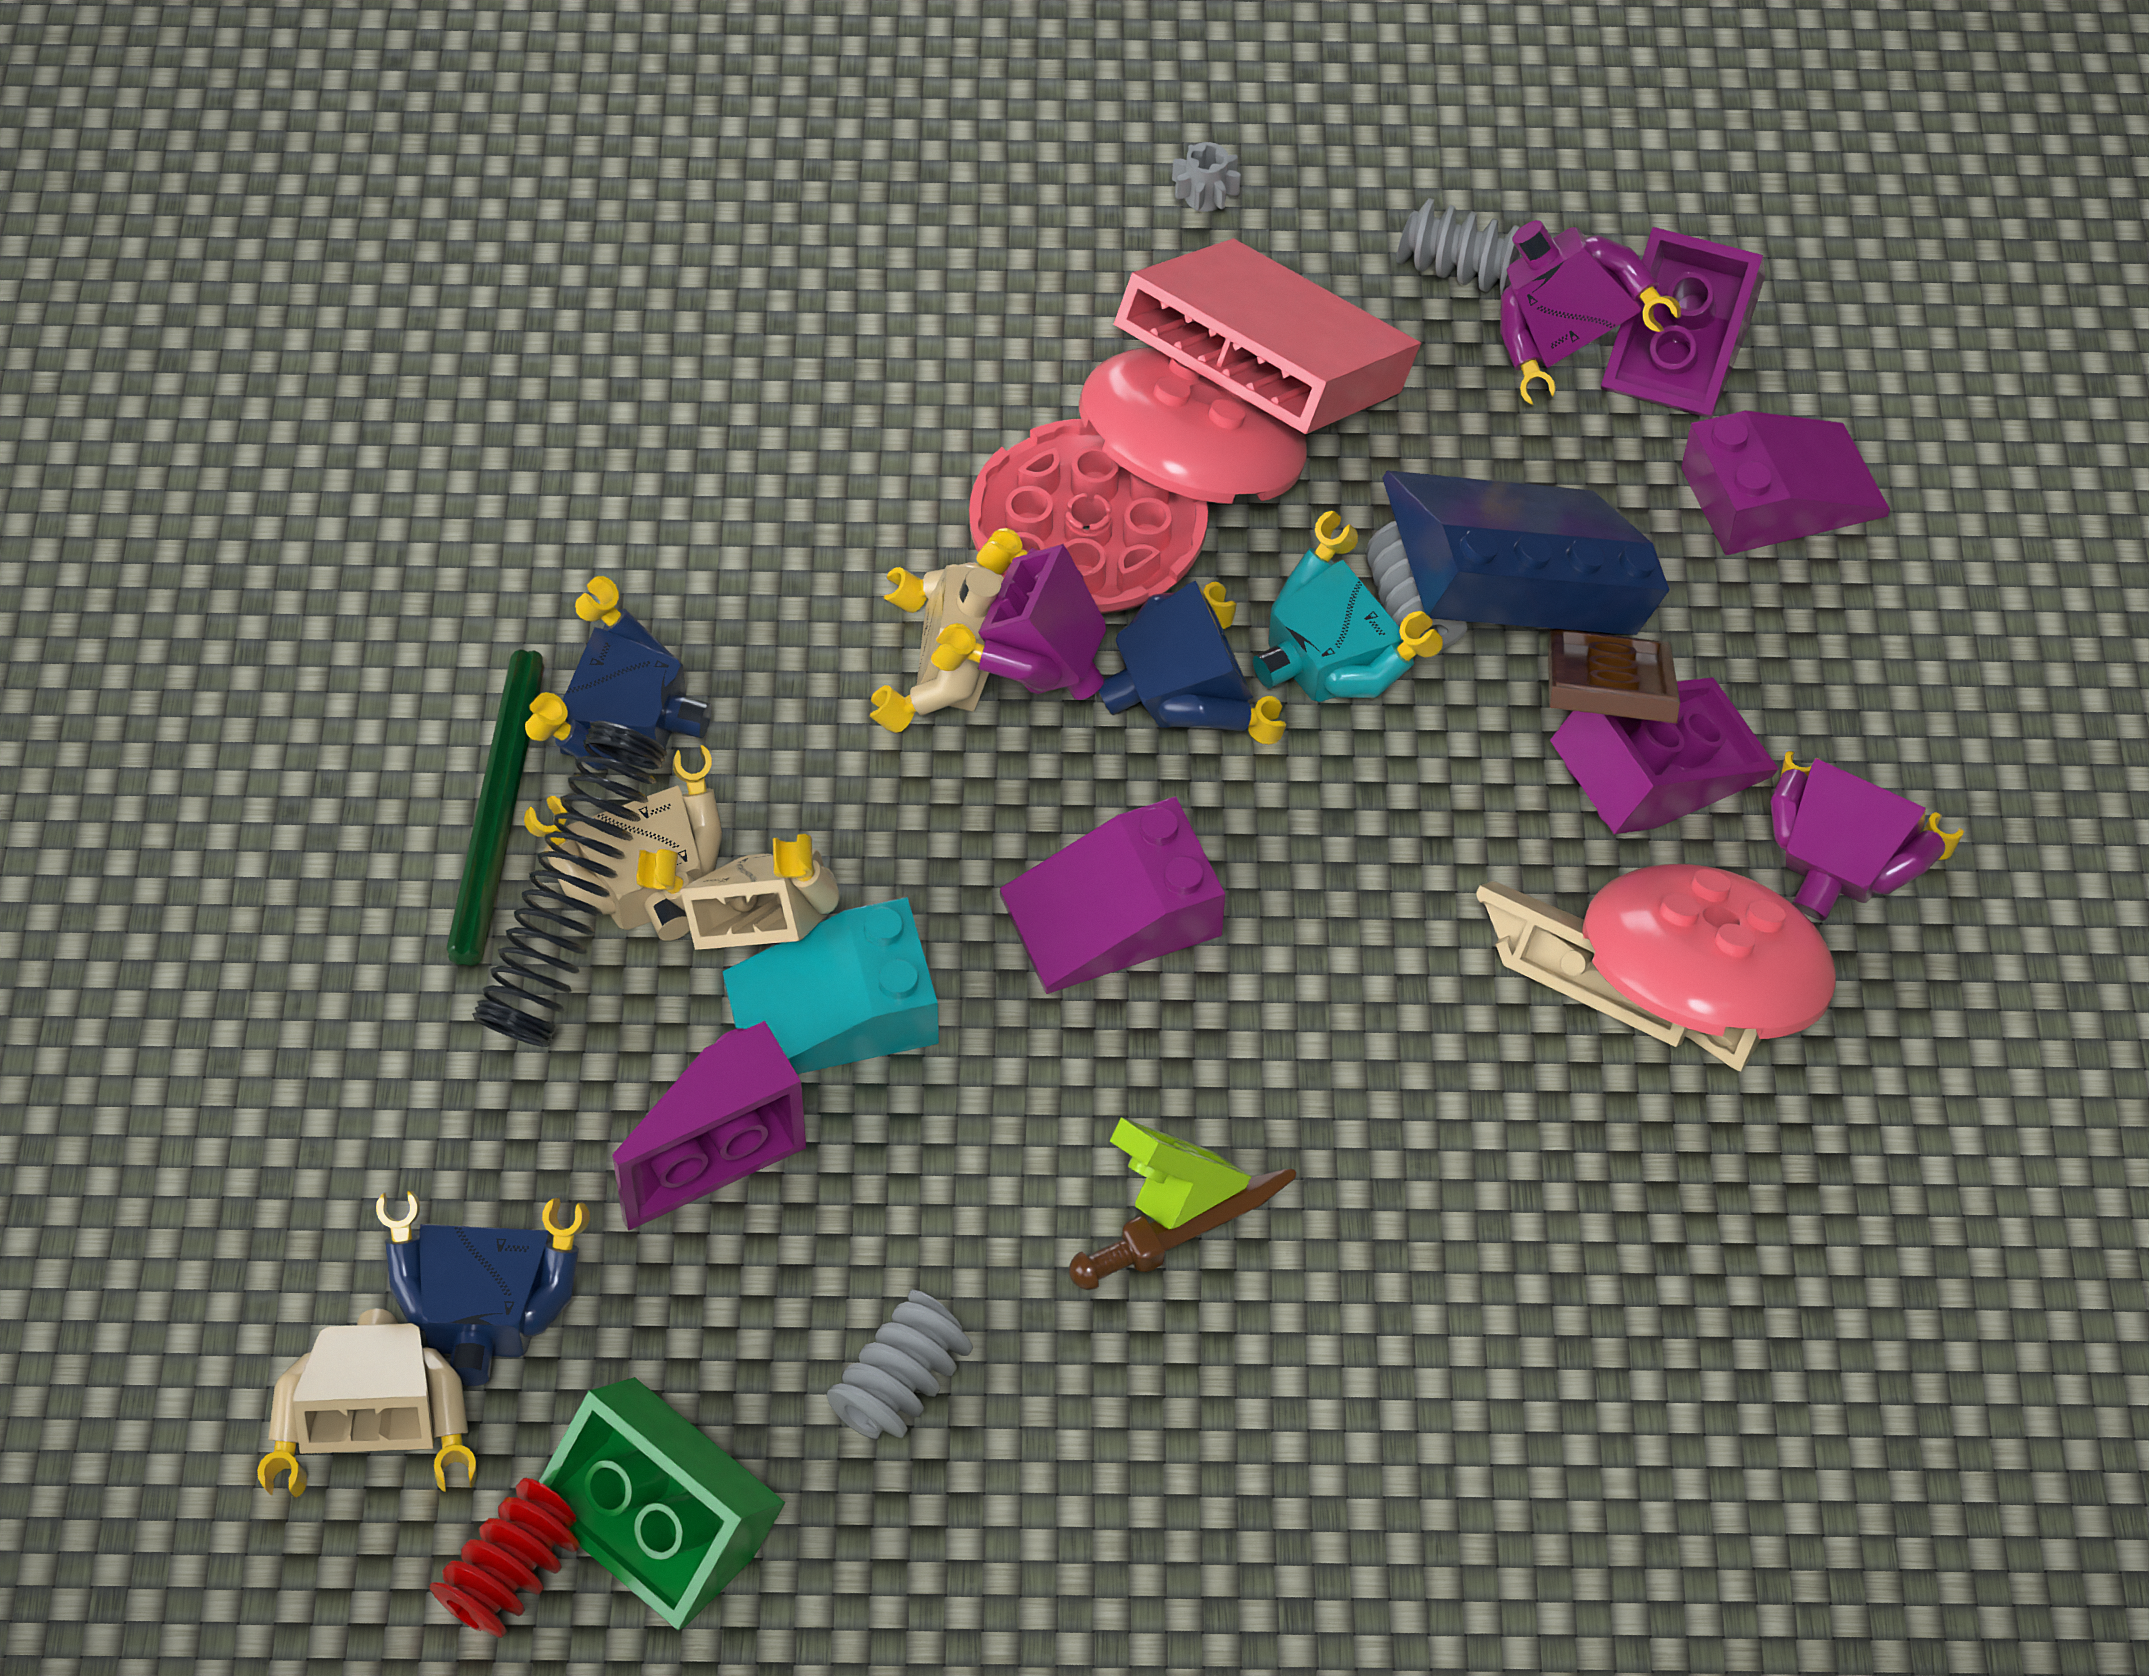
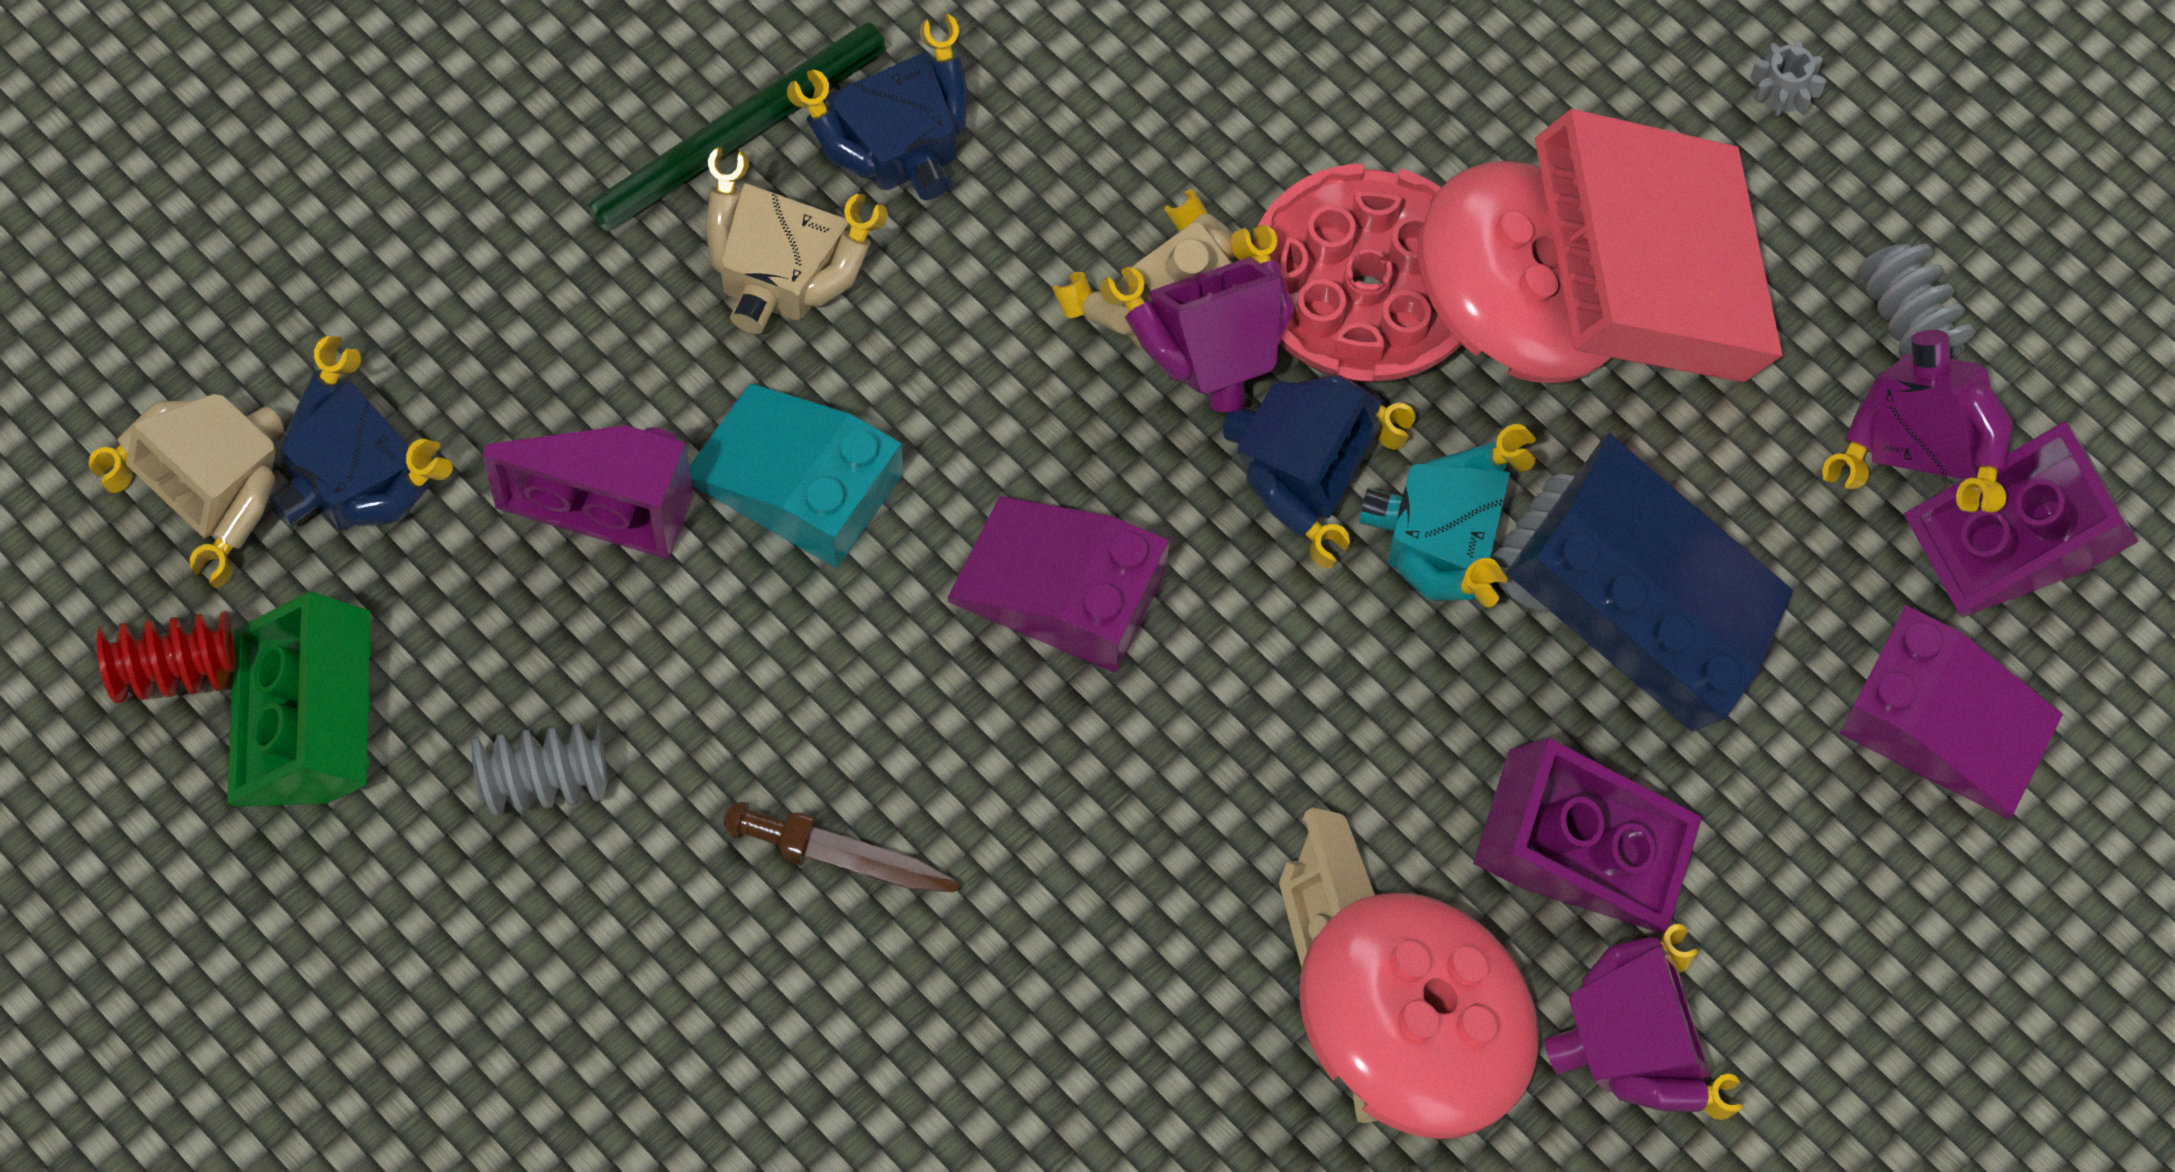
camera: 45 degrees right, 10 degrees up
black piece [472,720,667,1047] -> none
tan torso [636,834,840,950] -> none
lime slope [1110,1117,1252,1229] -> none
reddish brown tile [1548,629,1680,723] -> none

